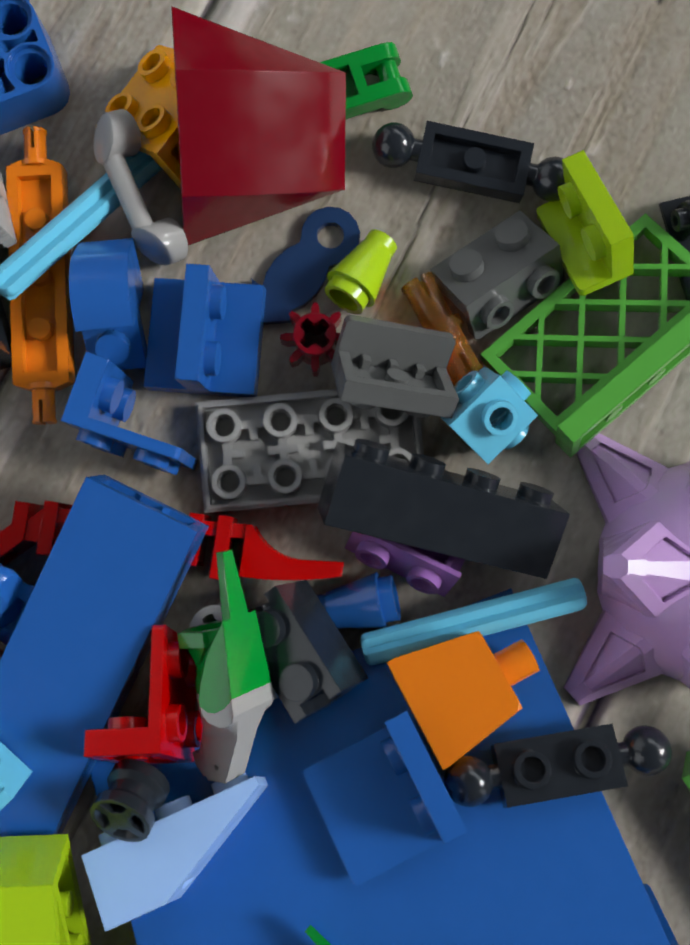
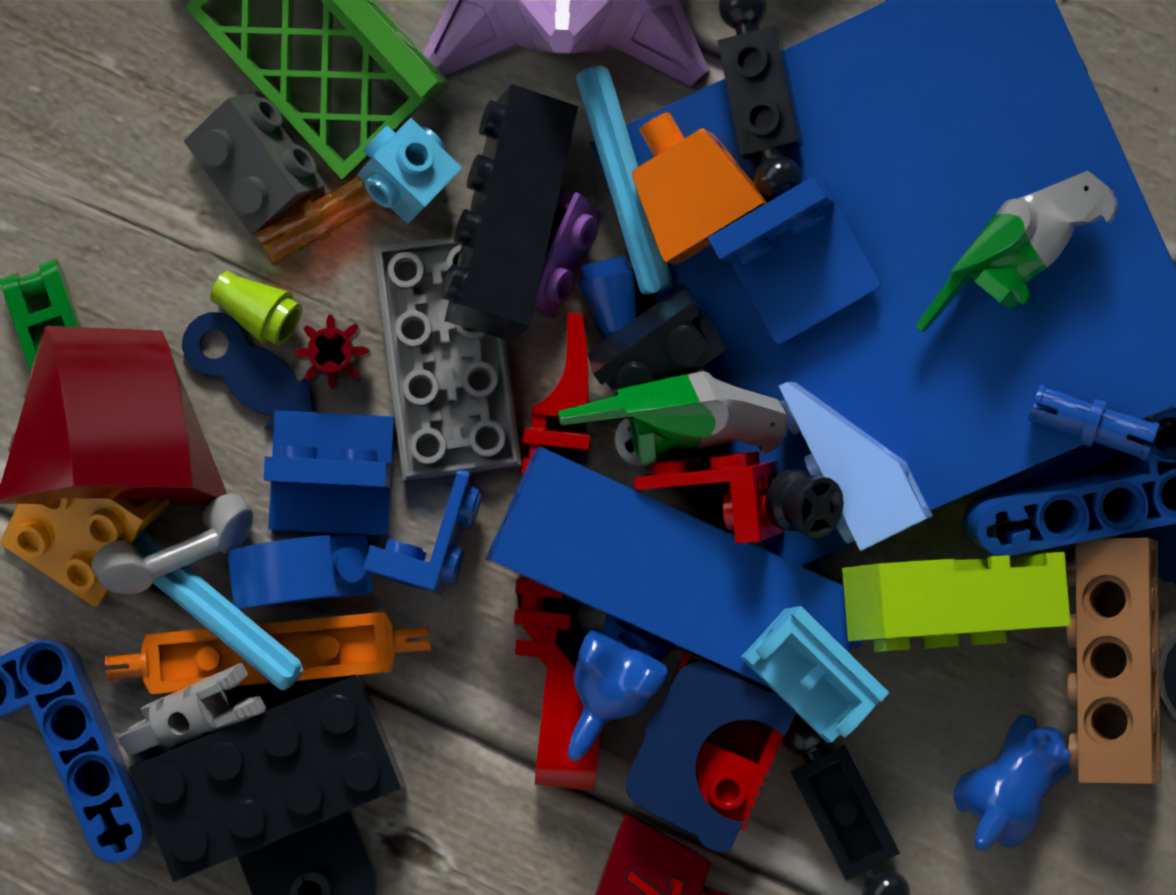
camera: 85 degrees left, 0 degrees up
dark grey bracket [331,315,459,418] -> none
black plate [372,121,565,204] -> none
lime bracket [536,150,634,296] -> none

